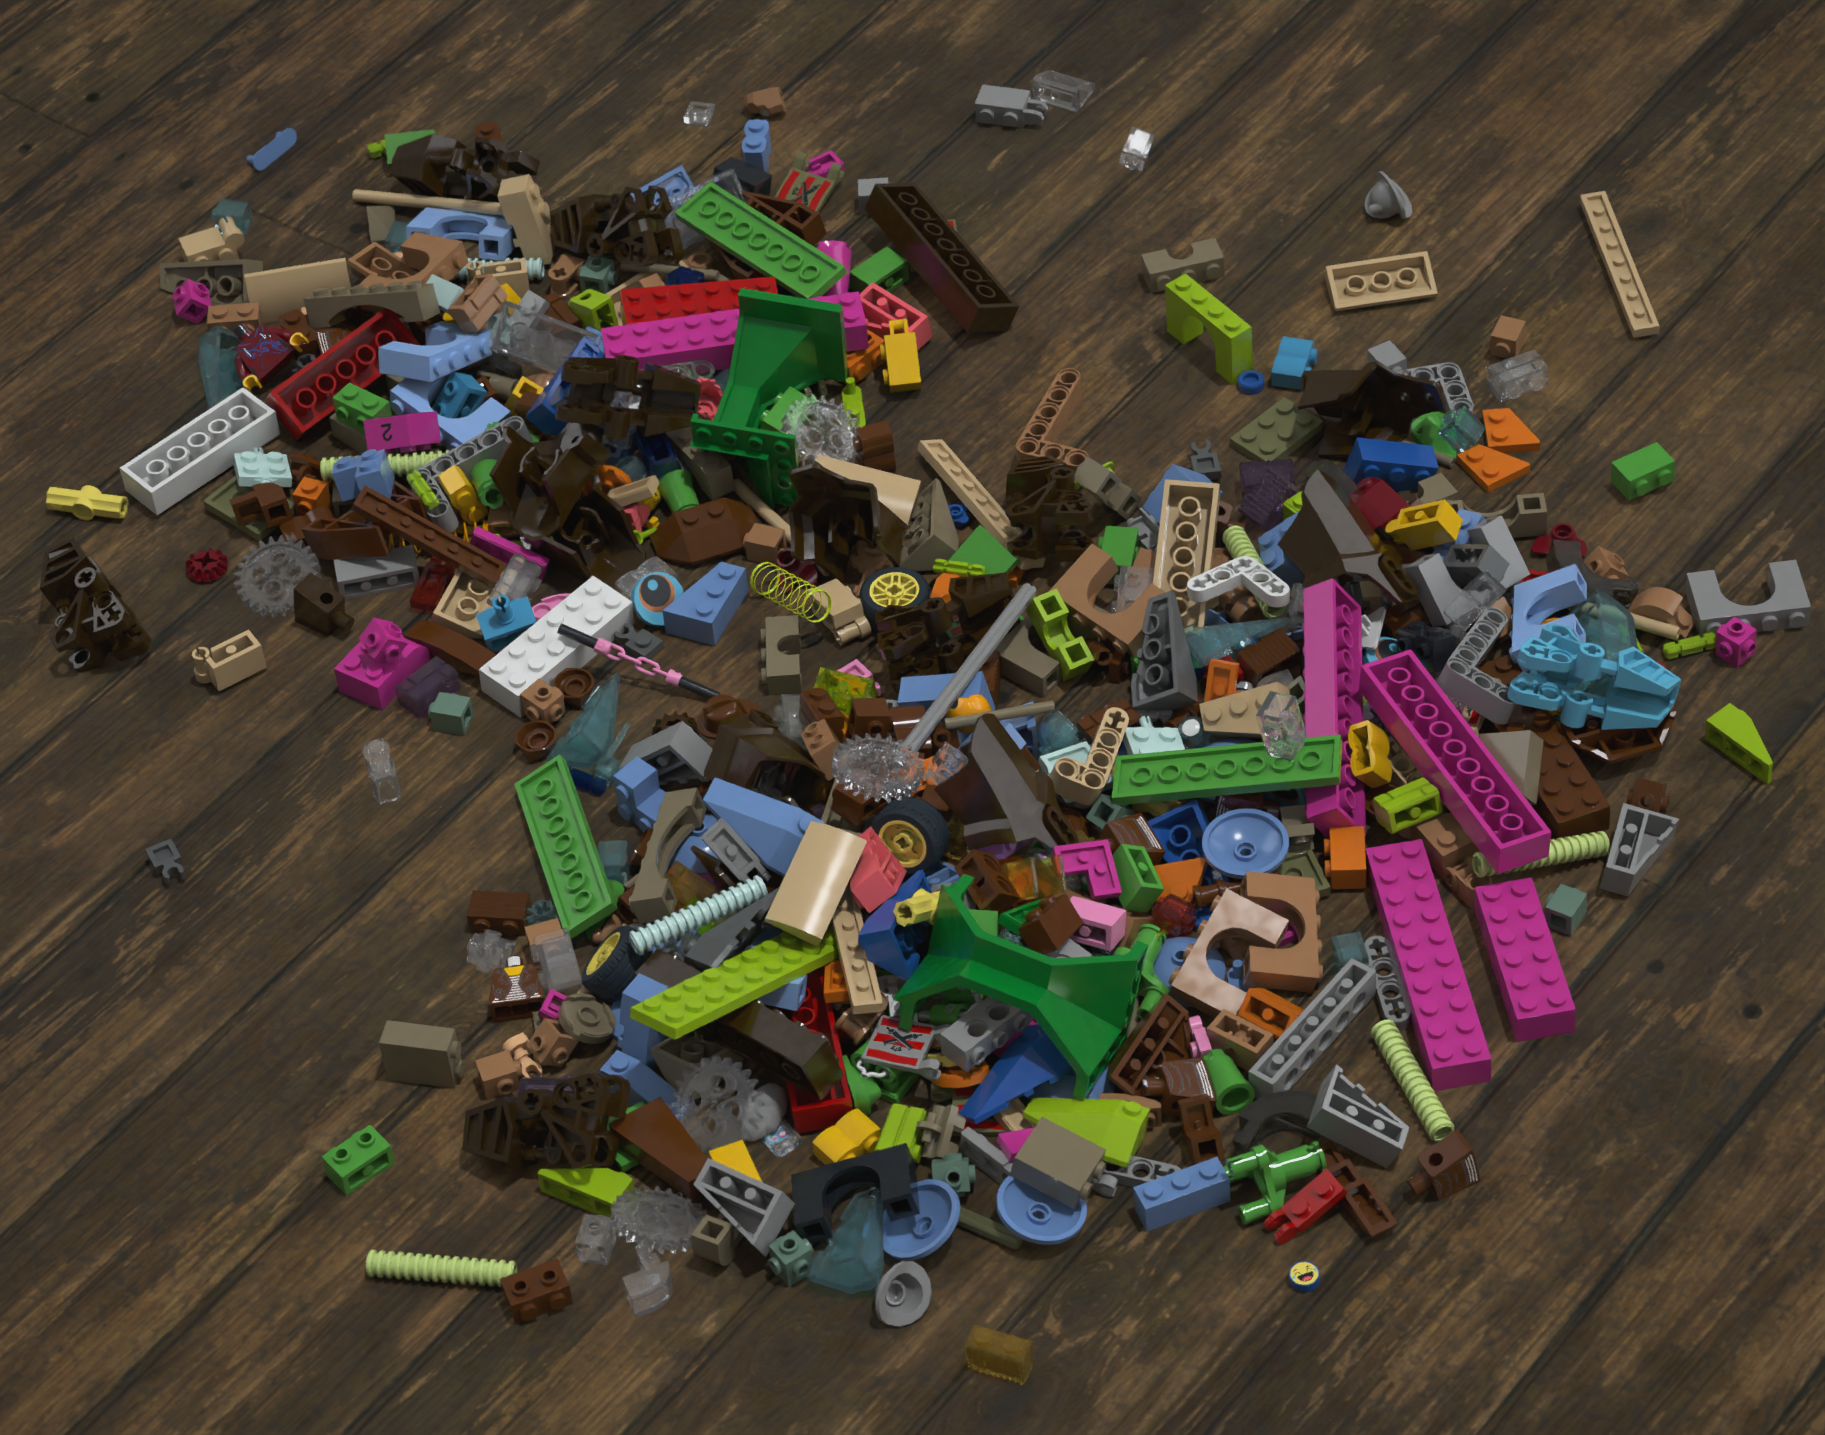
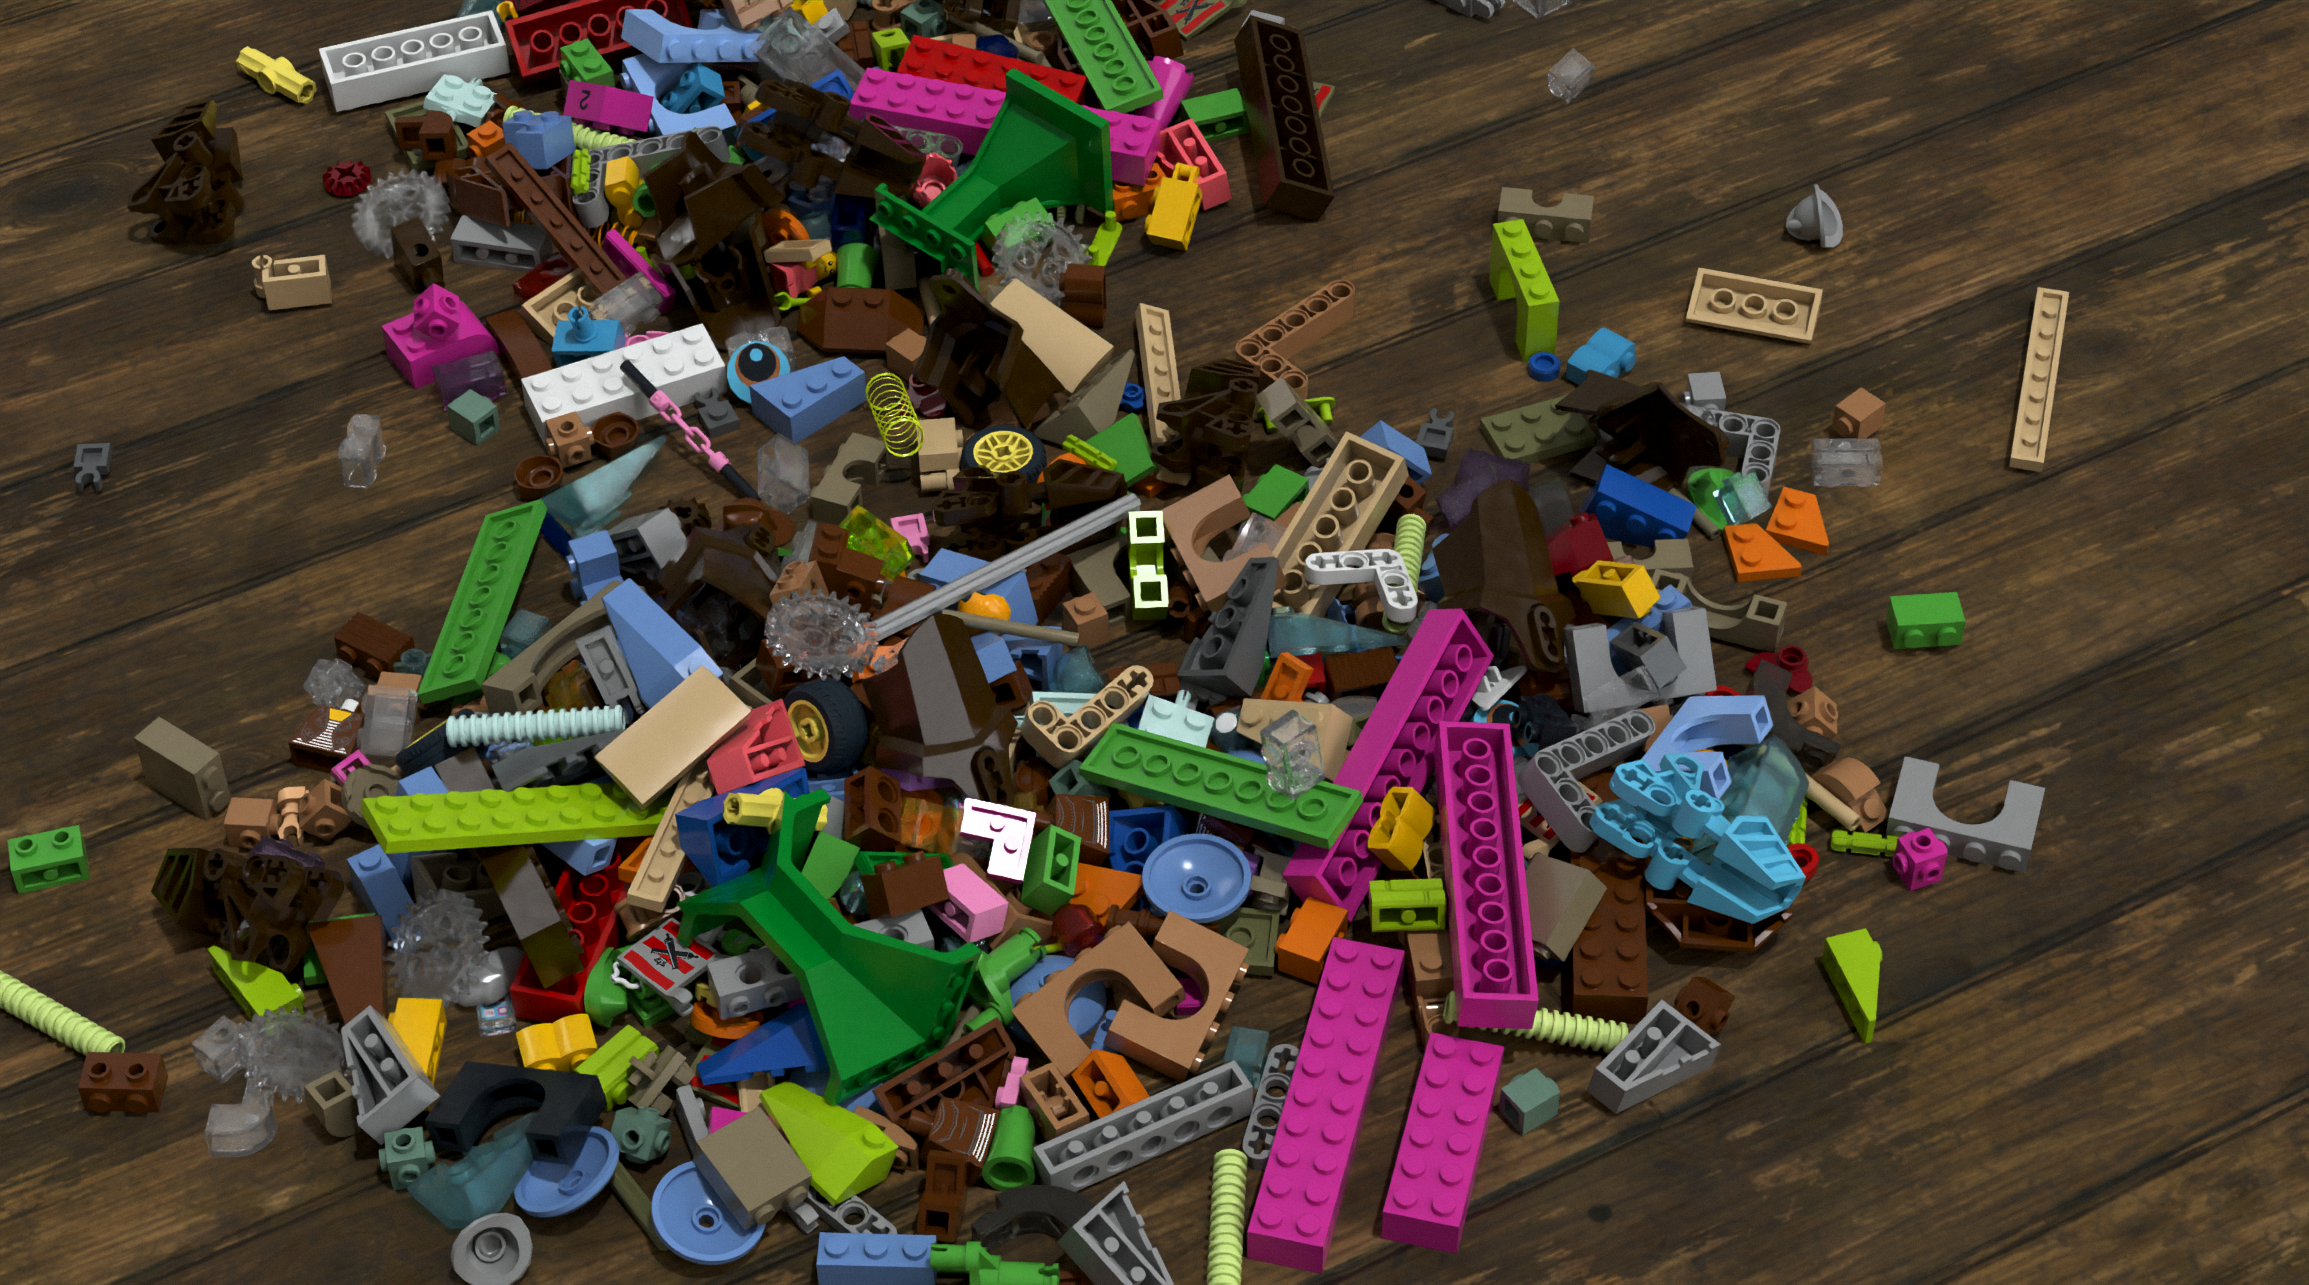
camera: 20 degrees right, 0 degrees up
none -> clear brick [757,433,810,514]
none -> medium nougat brick [1063,592,1109,653]

